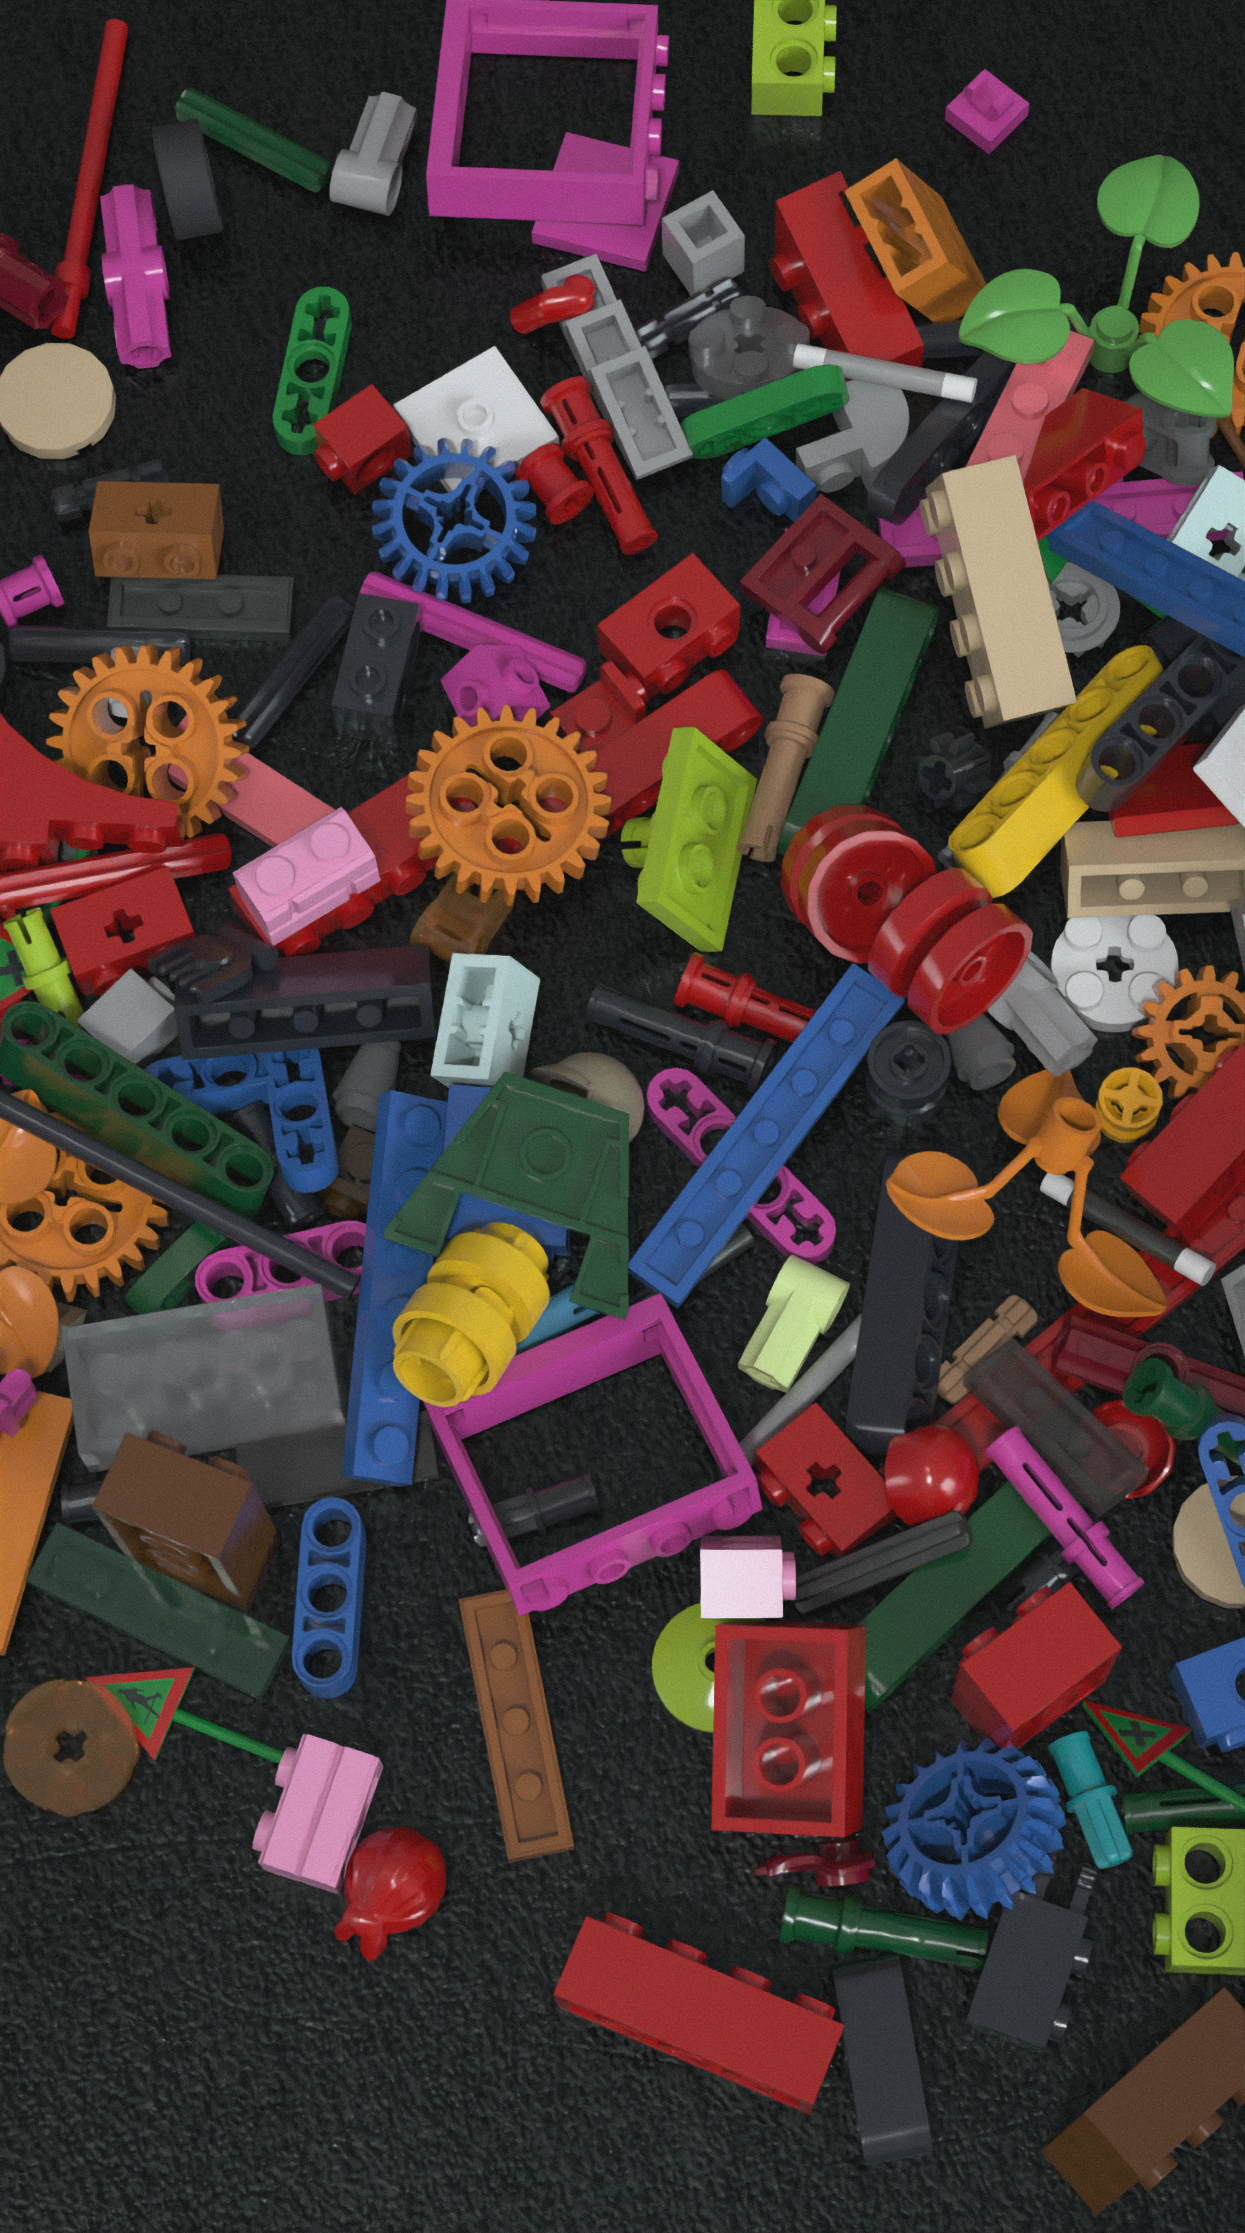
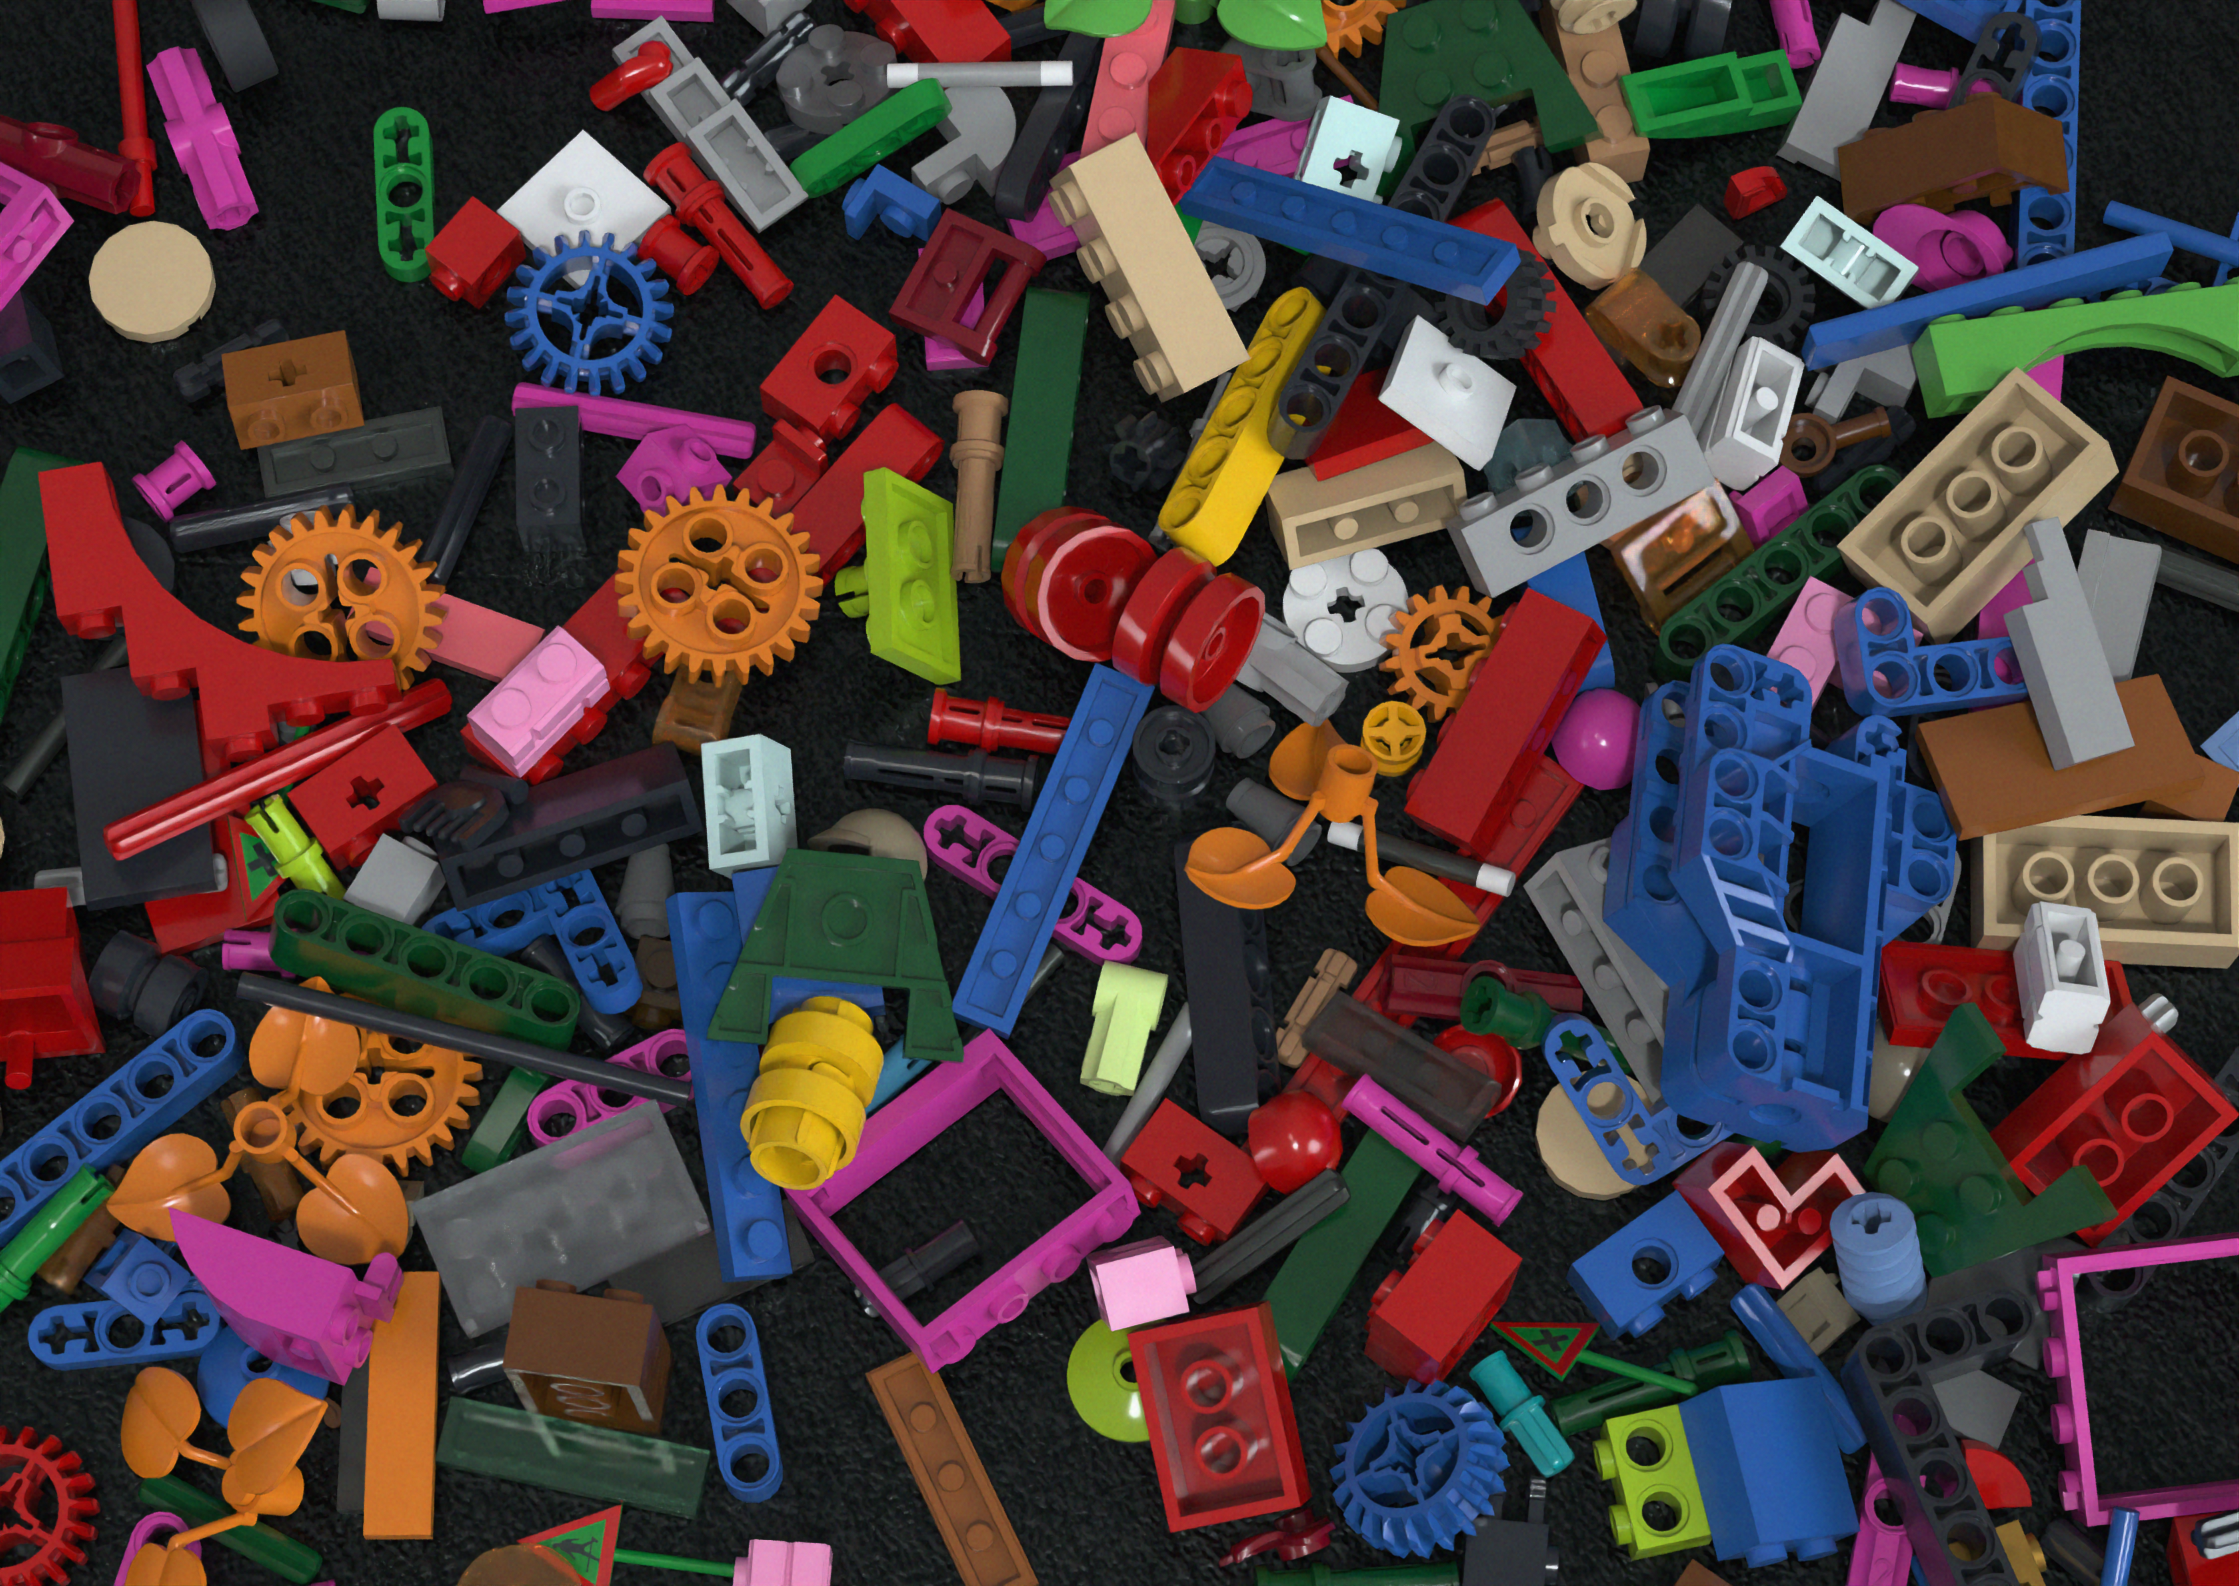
camera: 20 degrees left, 0 degrees up
none -> dark grey cone [1226,777,1322,866]

